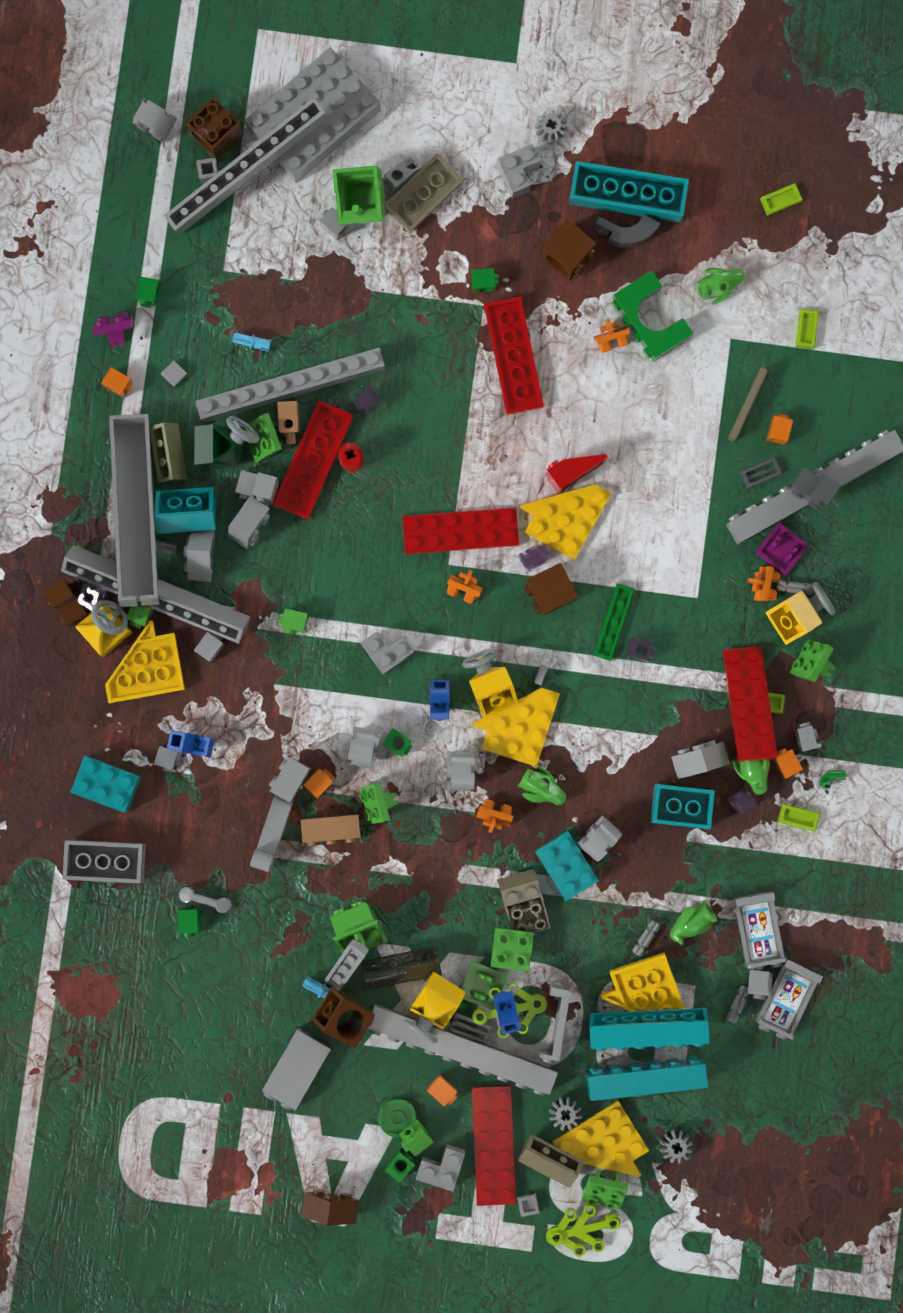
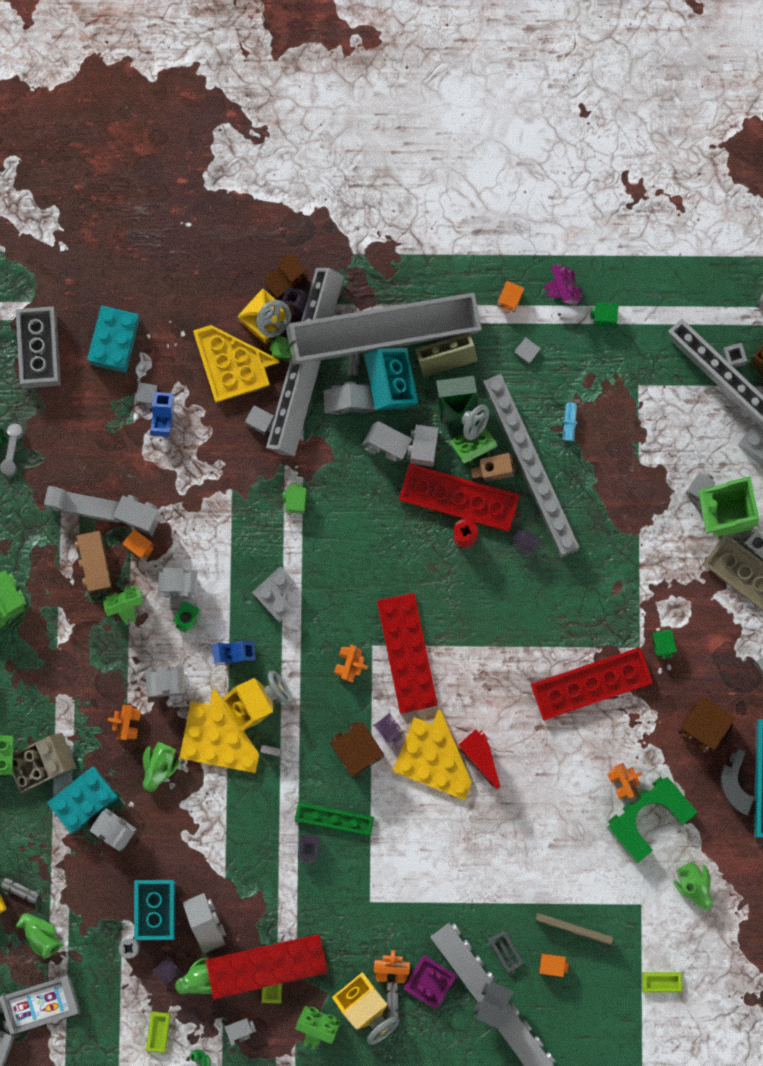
camera: 90 degrees right, 5 degrees down
orange brick [772,748,803,779] -> none
none -> light grey wheel [119,939,140,959]

